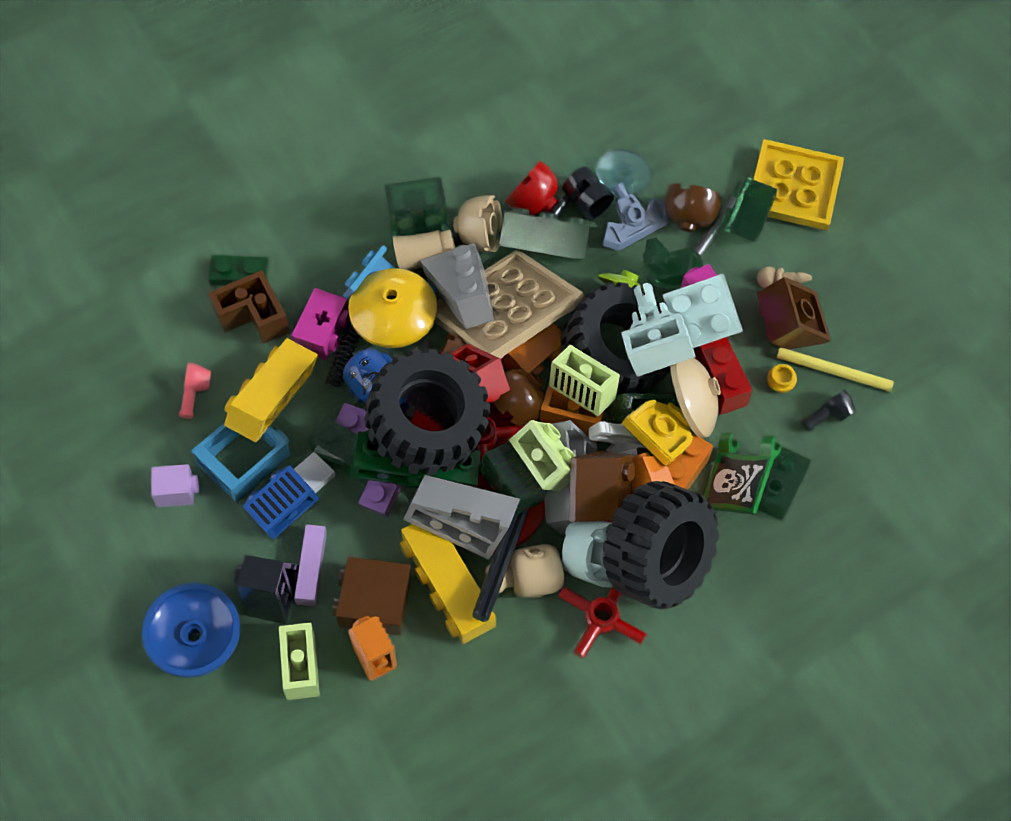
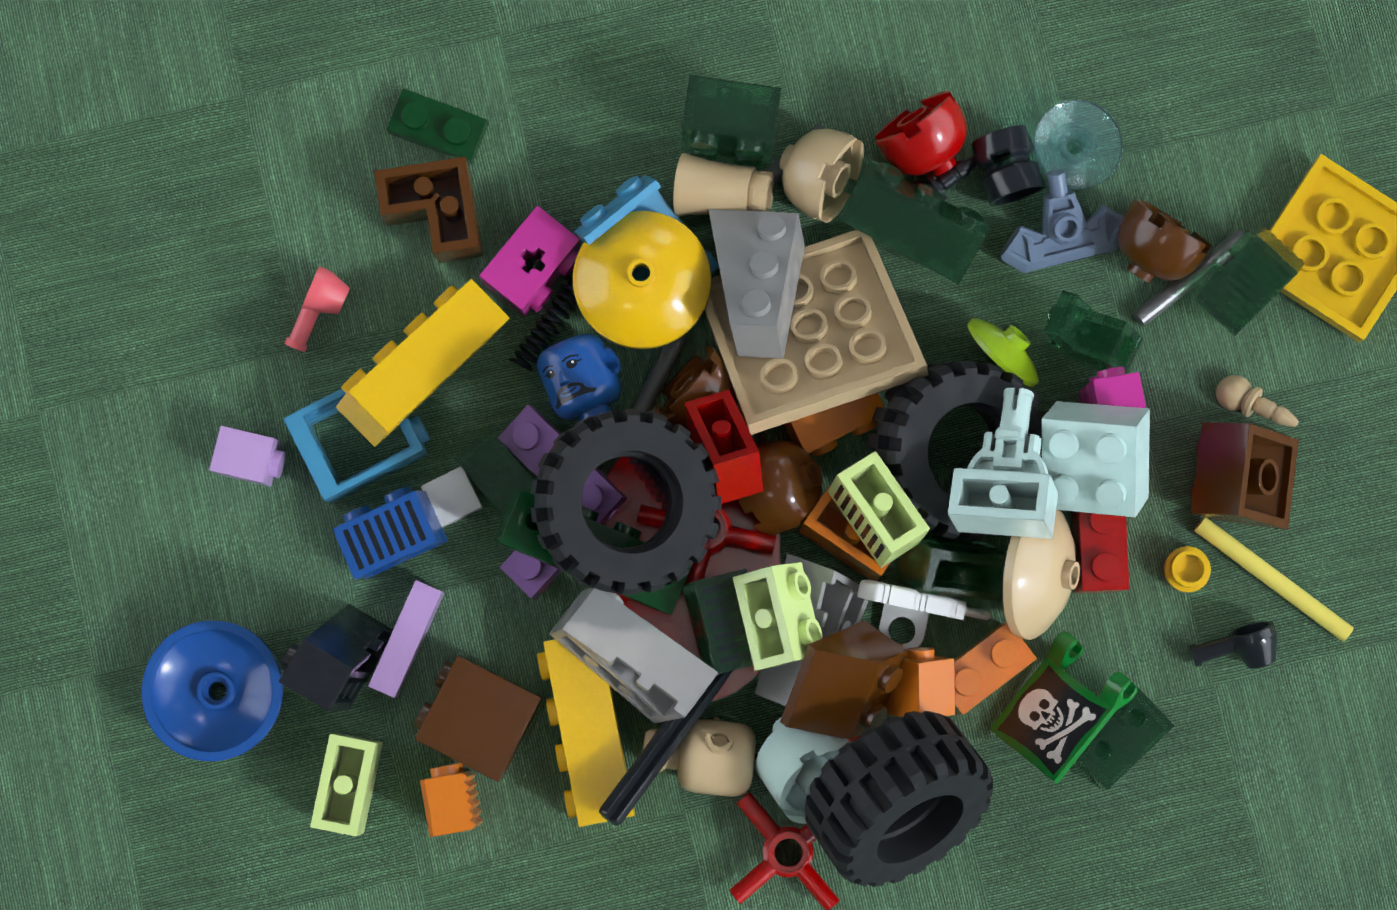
camera: 20 degrees right, 20 degrees up
yellow tile [622,400,693,467] -> none

